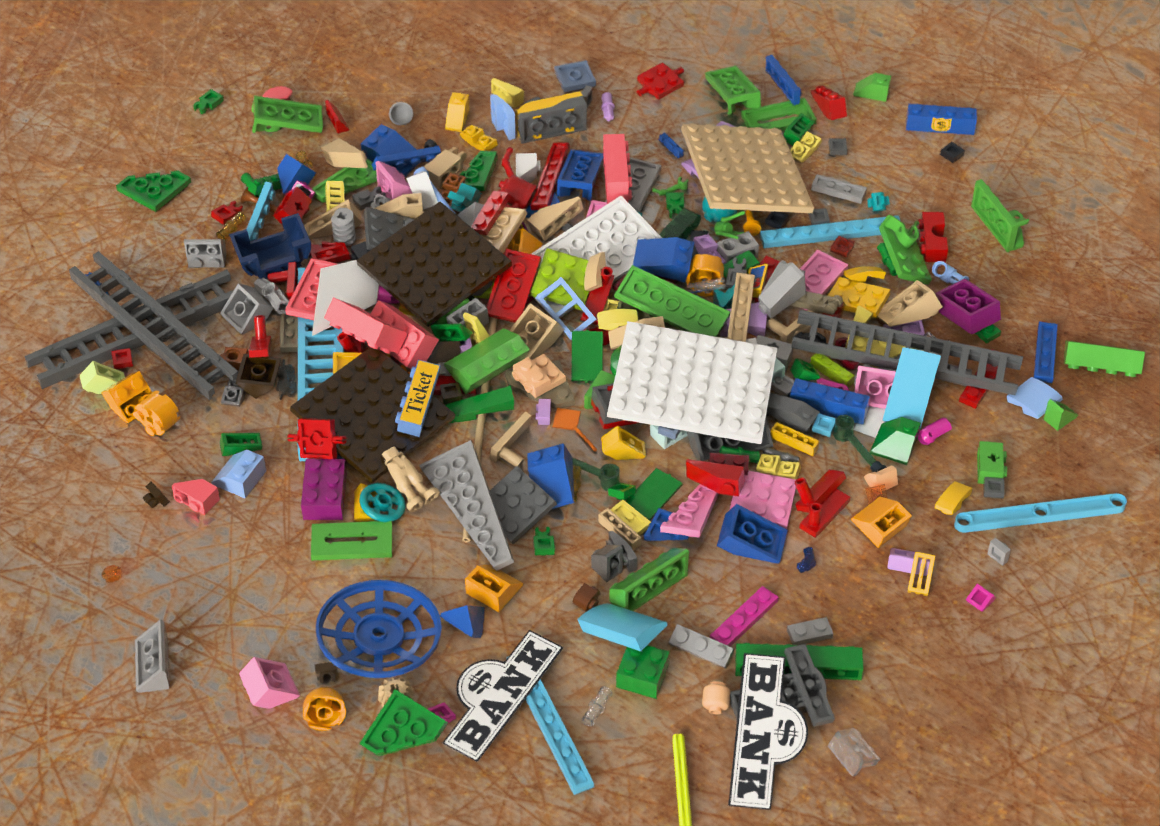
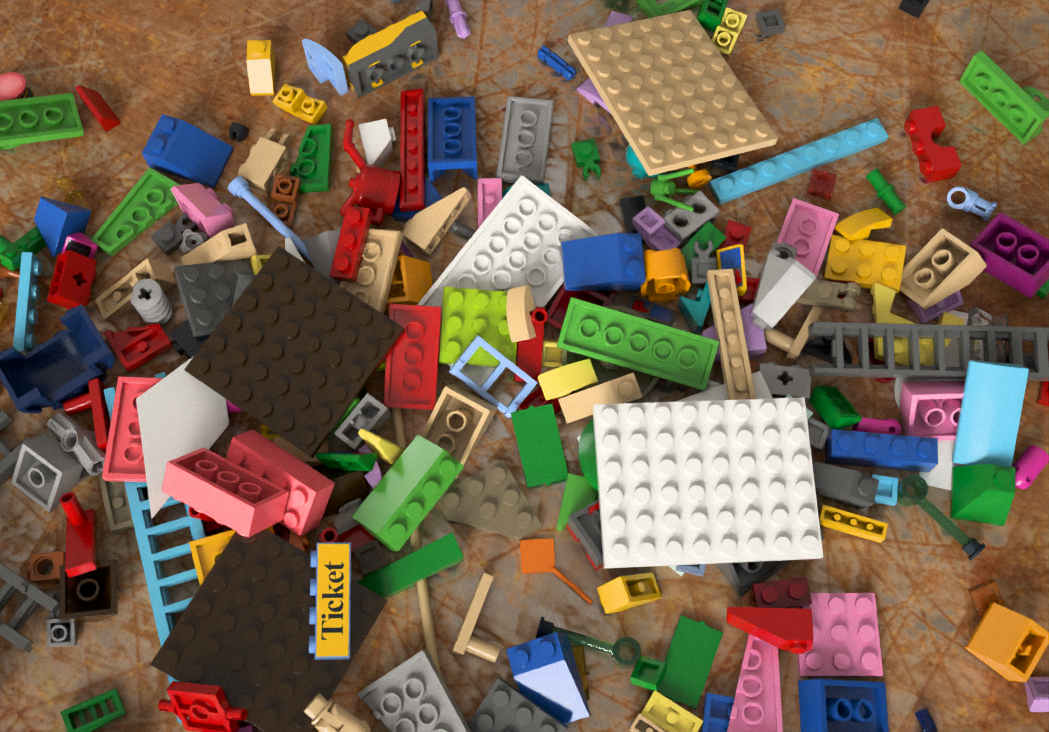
camera: 15 degrees left, 20 degrees up
clear smoke hinge [276,359,297,400] -> none
tan slope [321,138,368,168] -> none
light yellow slope [325,181,344,212] -> none
blue plate [371,146,441,171] -> none
light grey piece [389,101,413,126] -> none
white slope [407,171,438,210] -> none
teal brick [447,183,482,212] -> none
light yellow slope [491,78,524,108] -> none
light nougat plate [512,354,566,398] -> none
lavender piece [536,399,551,425] -> none
coral brick [603,134,632,204] -> none
bright green piece [652,177,688,196] -> none
clear green beam [660,208,701,239] -> none
clear pin [687,277,726,294] -> none
green pin [719,446,760,464] -> none
light yellow slope [756,454,801,480] -> none
dark grey piece [762,447,800,462] -> none
red piece [794,469,846,513] -> none
red piece [799,489,850,538] -> none
dark grey plate [808,208,830,225] -> none
lime piece [810,353,855,388] -> none
light grey plate [811,174,867,204] -> none
light nougat tile [864,465,898,495] -> none
teal gear [867,192,890,212] -> none
bright green plate [879,215,932,285] -> none

